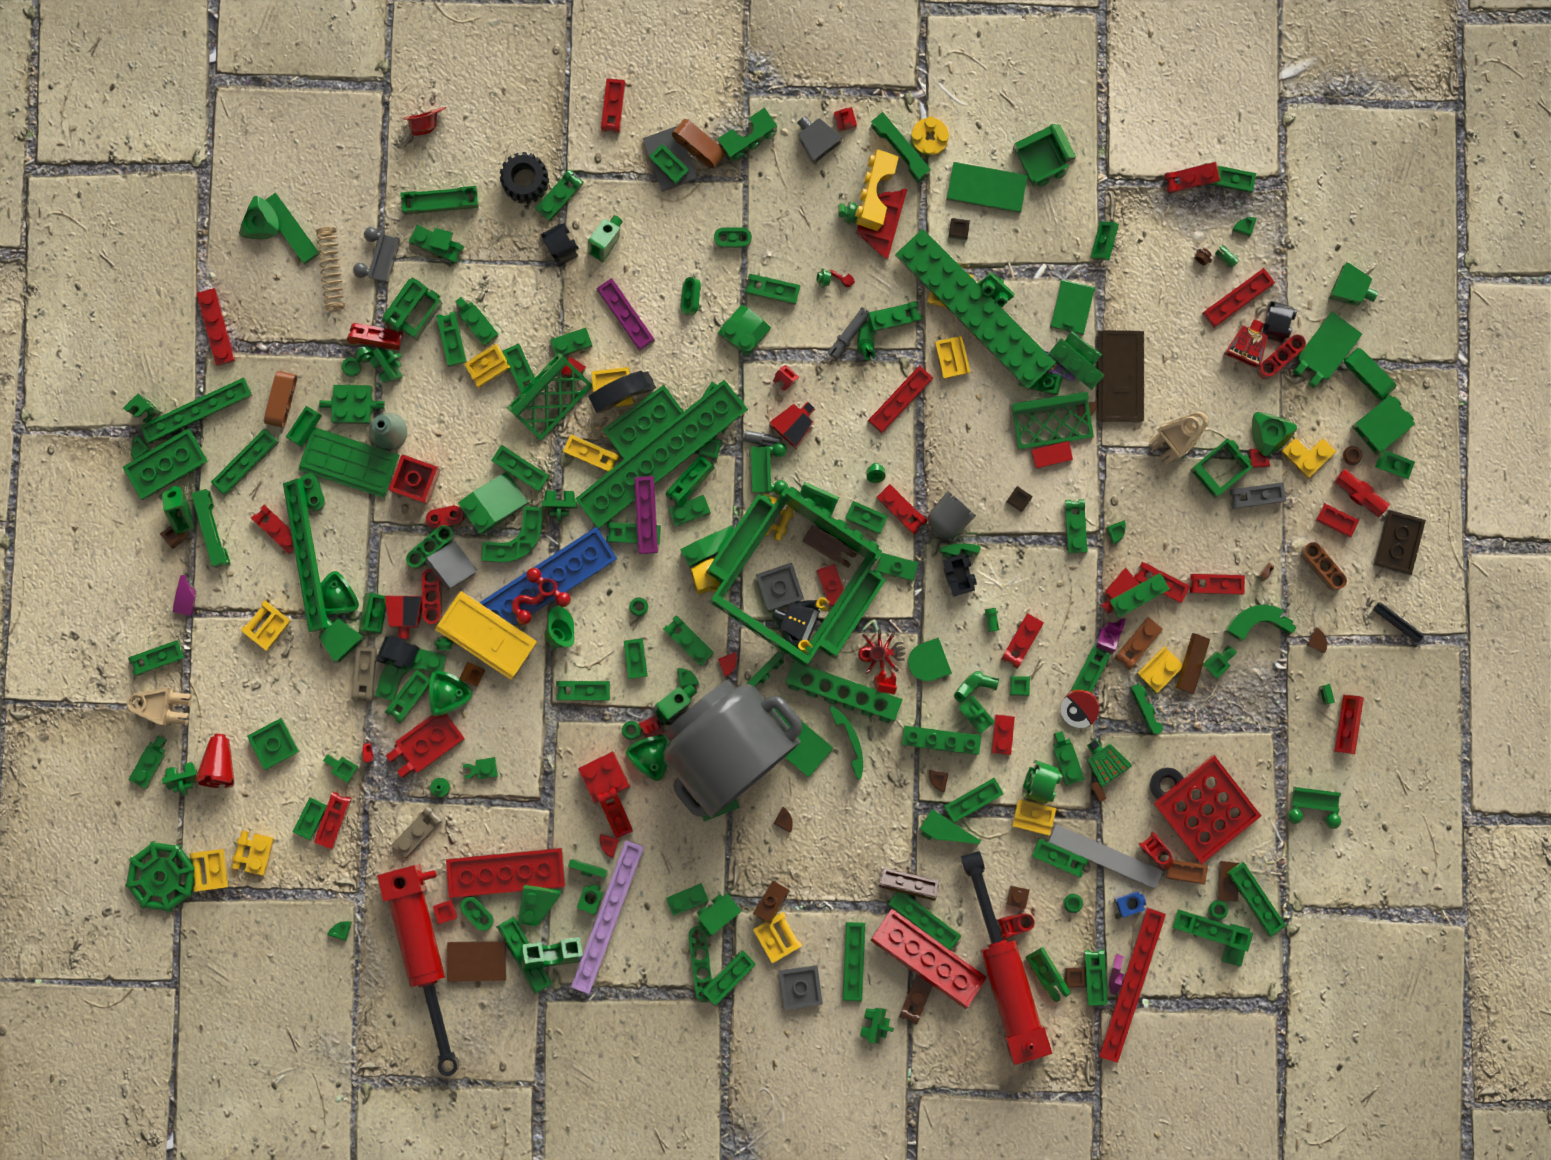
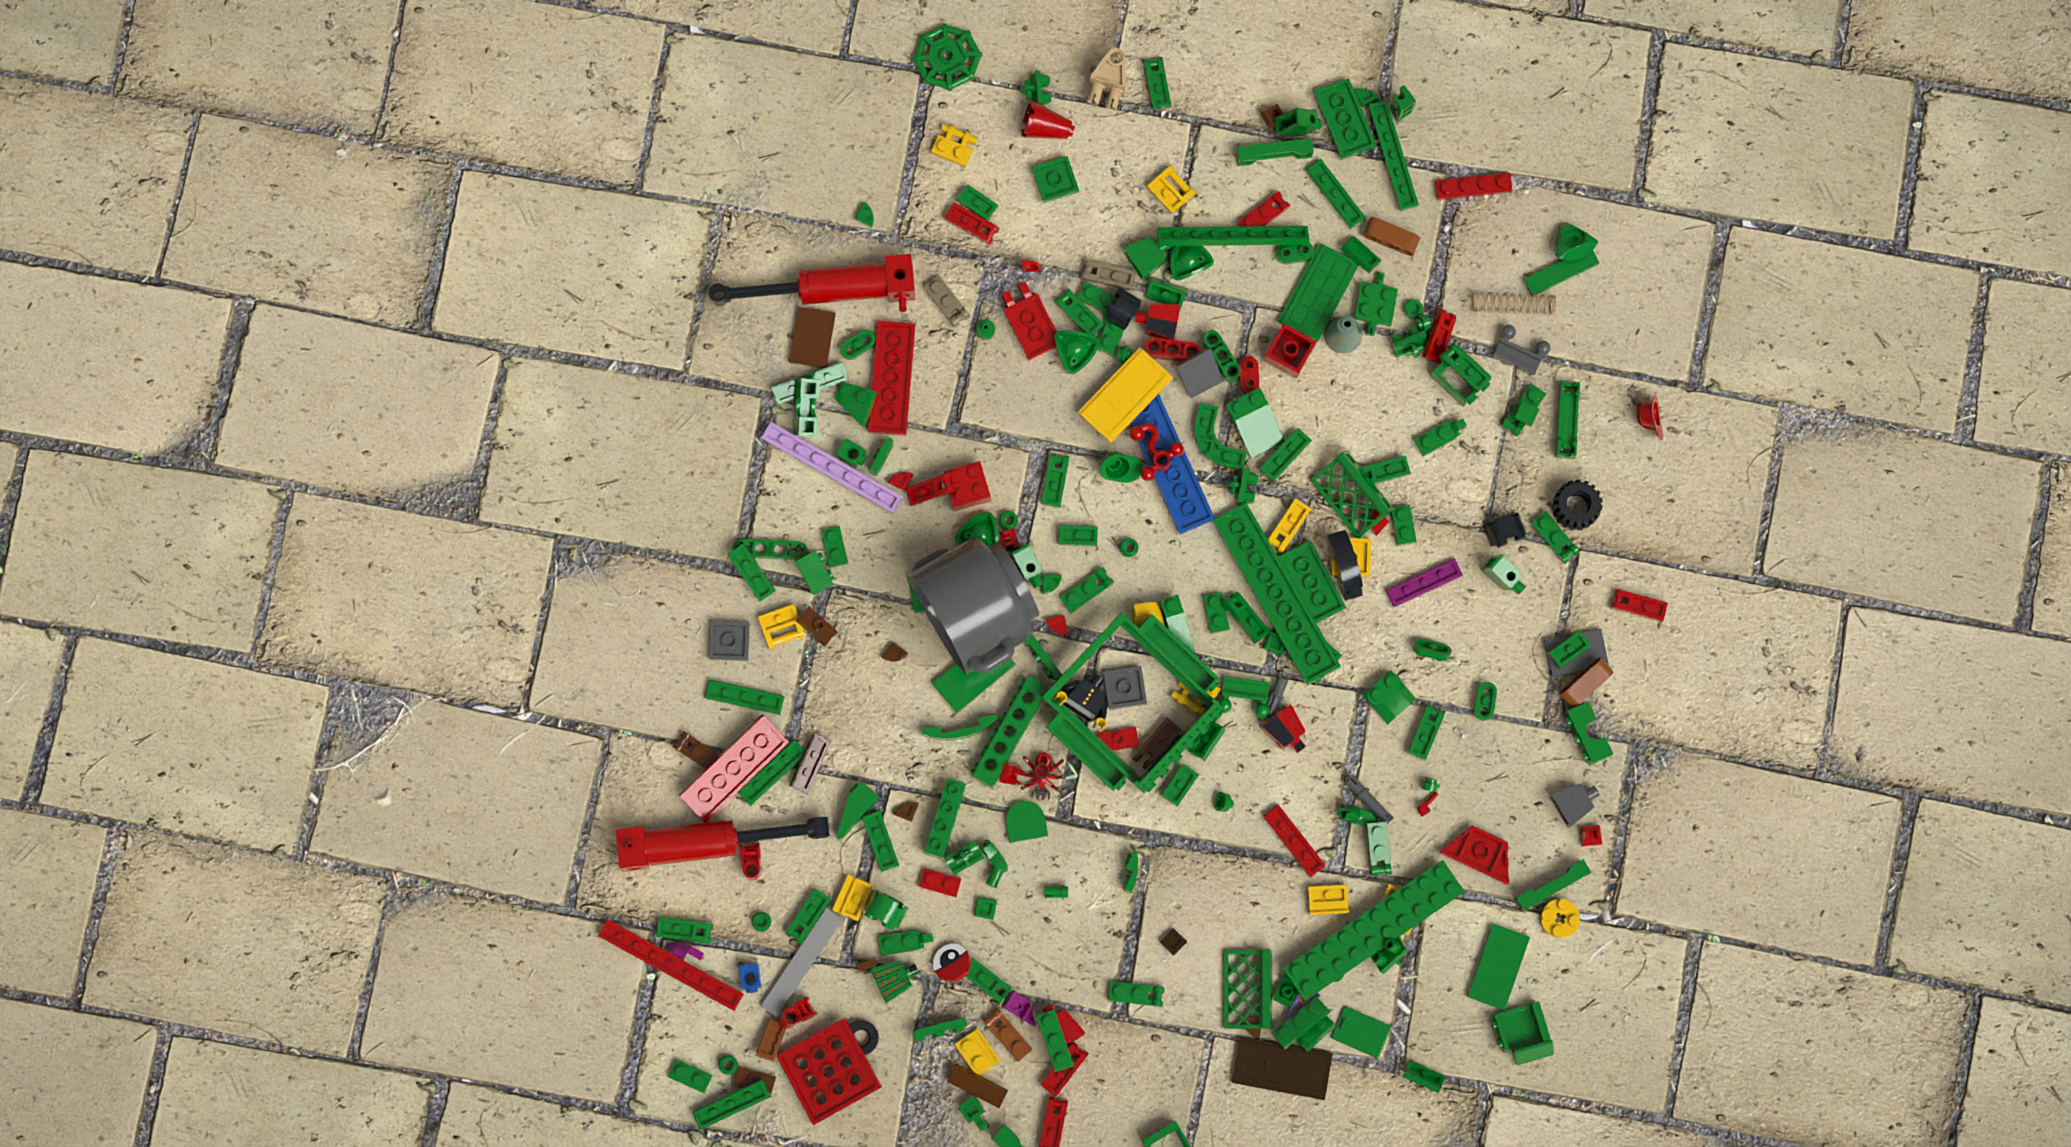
camera: 95 degrees right, 5 degrees down
green hinge [128,735,167,789] -> none
magenta slope [172,575,197,616] -> none
yellow plate [189,849,229,892] -> none
green plate [323,754,359,783] -> none
red plate [433,900,458,924] -> none
green plate [436,311,467,367] -> none
reddish brown plate [459,662,485,687] -> none
green plate [463,757,498,779] -> none
yellow plate [464,344,511,388] -> none
green plate [606,522,661,545] -> none
magenta tile [635,476,658,554] -> none
red tile [773,365,799,391] -> none
green piece [838,202,859,224] -> none
yellow arch [855,149,898,231] -> none
green hips [860,1008,894,1044] -> none
red plate [876,484,928,535] -> none
green plate [877,552,918,581] -> none
dark grey cylinder [927,491,976,539] -> none
black cylinder [942,554,977,597] -> none
dark brown tile [948,218,970,240] -> none
red plate [1001,613,1044,669] -> none
reddish brown plate [1006,885,1030,909] -> none
green hinge [1026,947,1070,1002] -> none
red tile [1031,441,1073,469] -> none
reddish brown tile [1065,967,1086,988] -> none
green tile [1106,520,1126,545] -> none
tan piece [1148,412,1208,465] -> none
green slope [1172,909,1254,952] -> none

